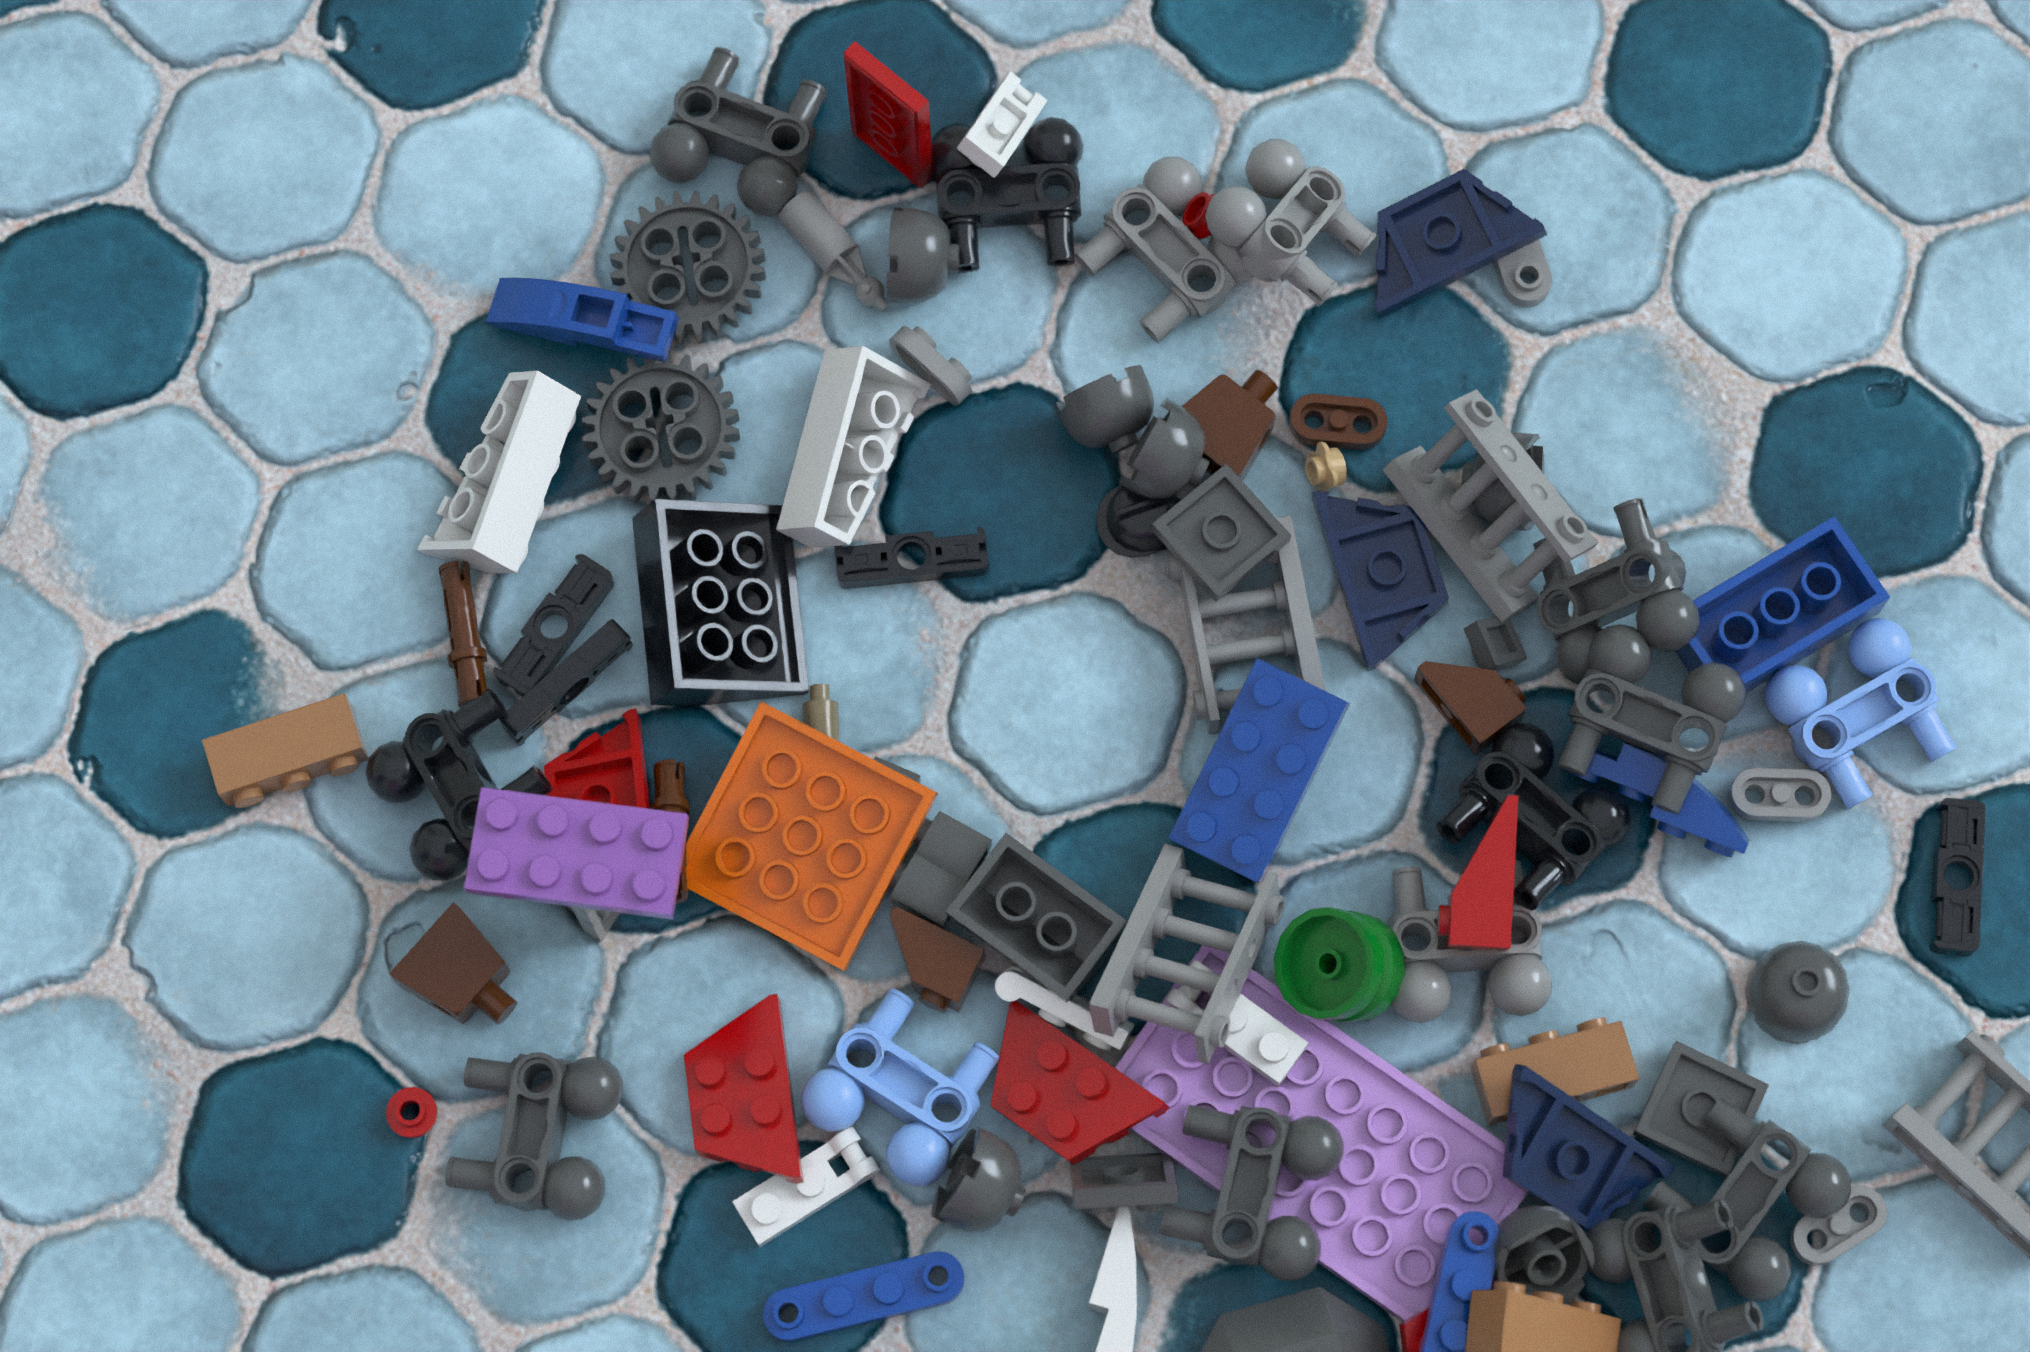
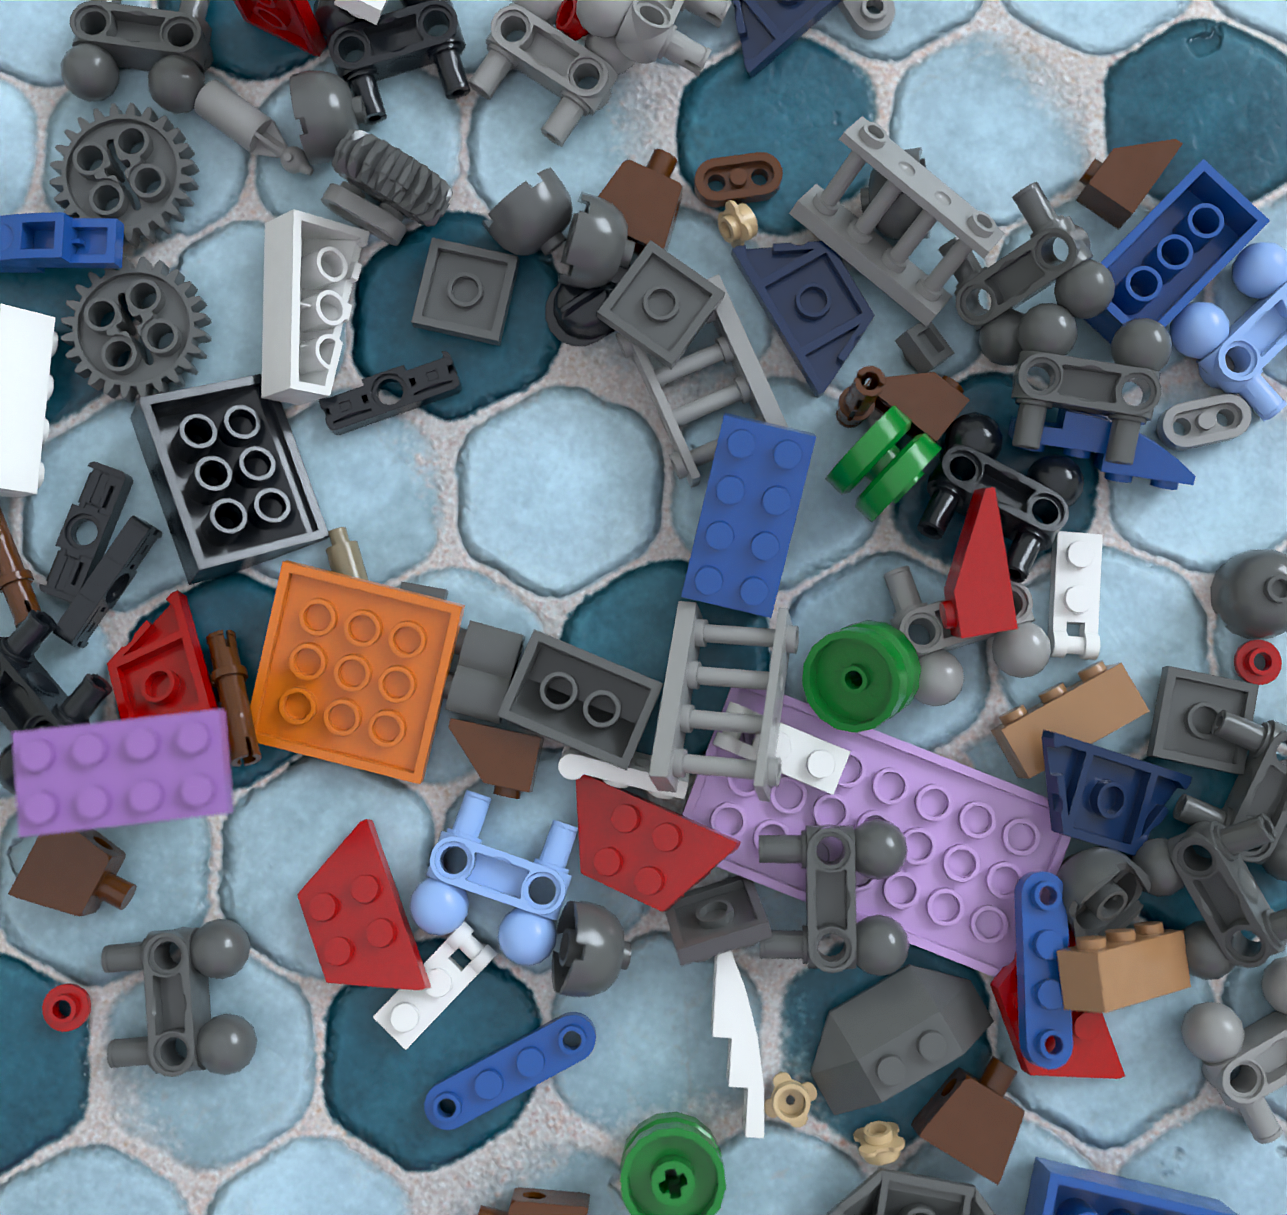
camera: 15 degrees left, 10 degrees up
none -> dark grey gear [332,129,453,226]
none -> dark grey plate [411,238,520,346]
none -> green wheel [825,405,942,522]
none -> reddish brown pin [836,365,886,428]
none -> white plate [1048,531,1103,660]
none -> reddish brown slope [1076,139,1183,230]
none -> red plate [1234,639,1282,685]

